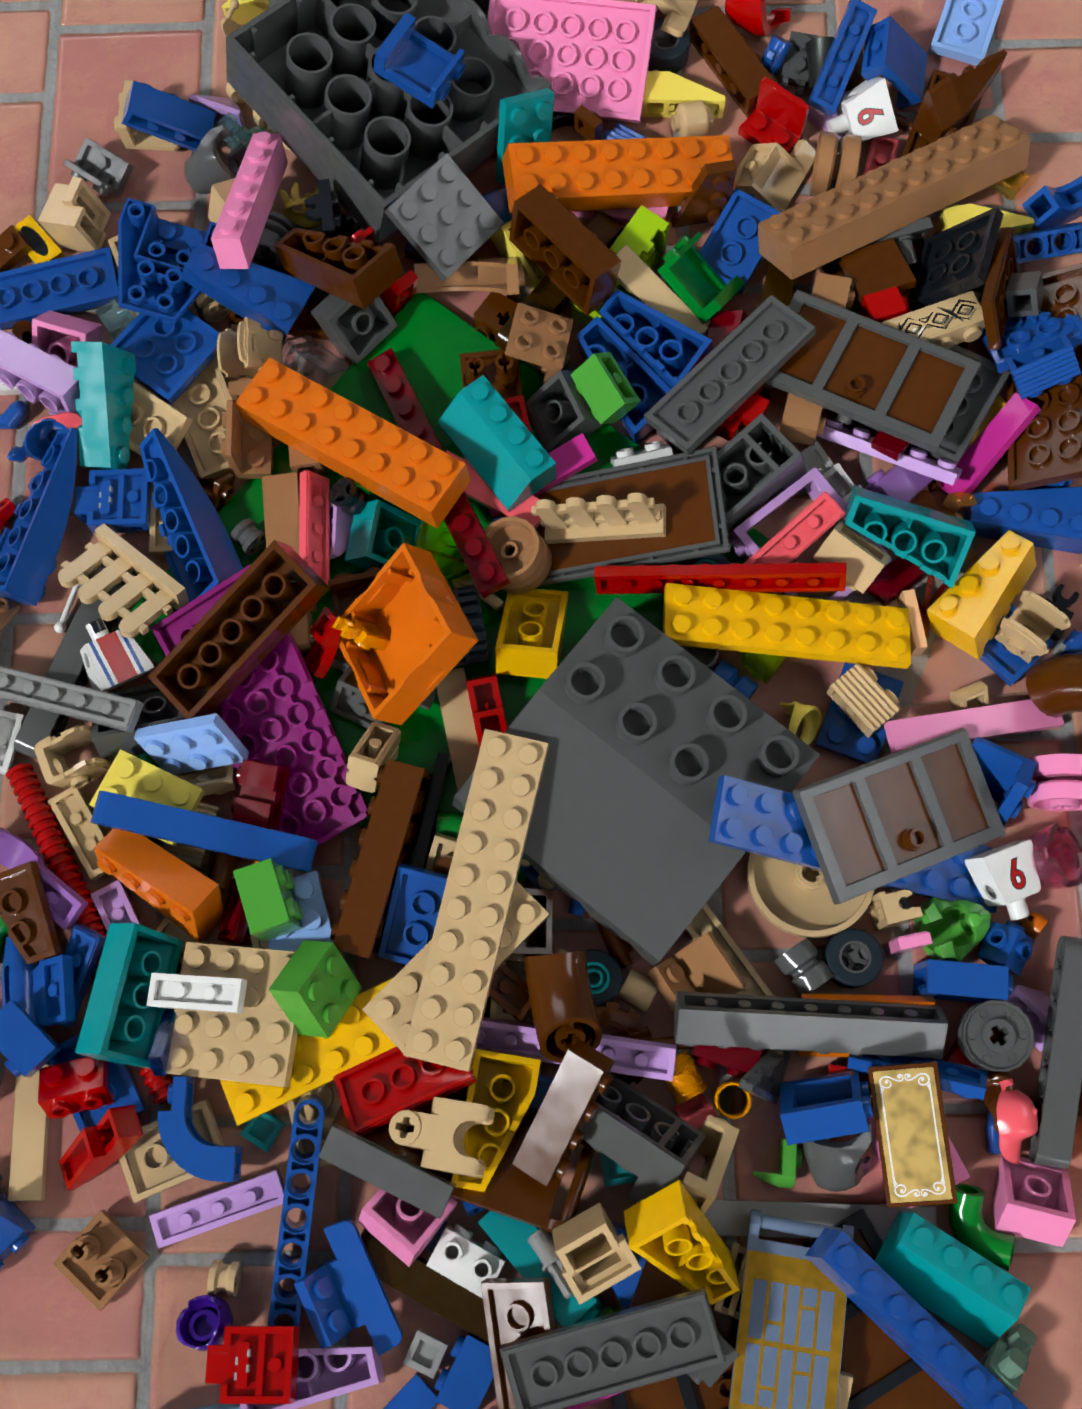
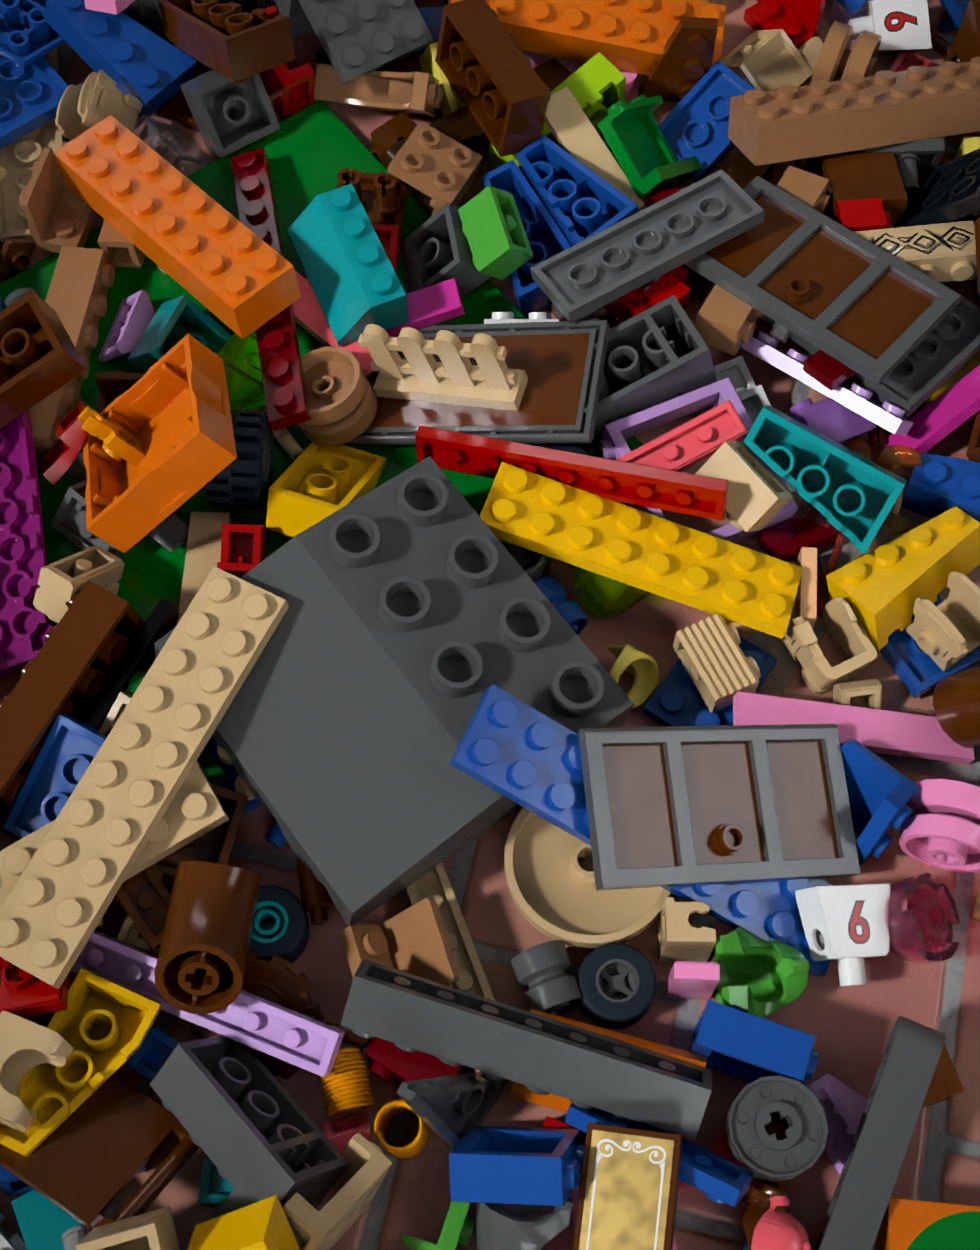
camera: 10 degrees right, 10 degrees down
tan wheel [195,292,230,322] -> none
coral tile [299,469,330,585] -> none
black wheel [329,478,368,516] -> none
brick [512,1040,615,1187] -> none
tan brick [617,969,658,1013] -> none
blue brick [977,921,1034,977] -> none
orange hinge [1021,912,1050,940] -> none
none -> tan piece [783,596,877,694]

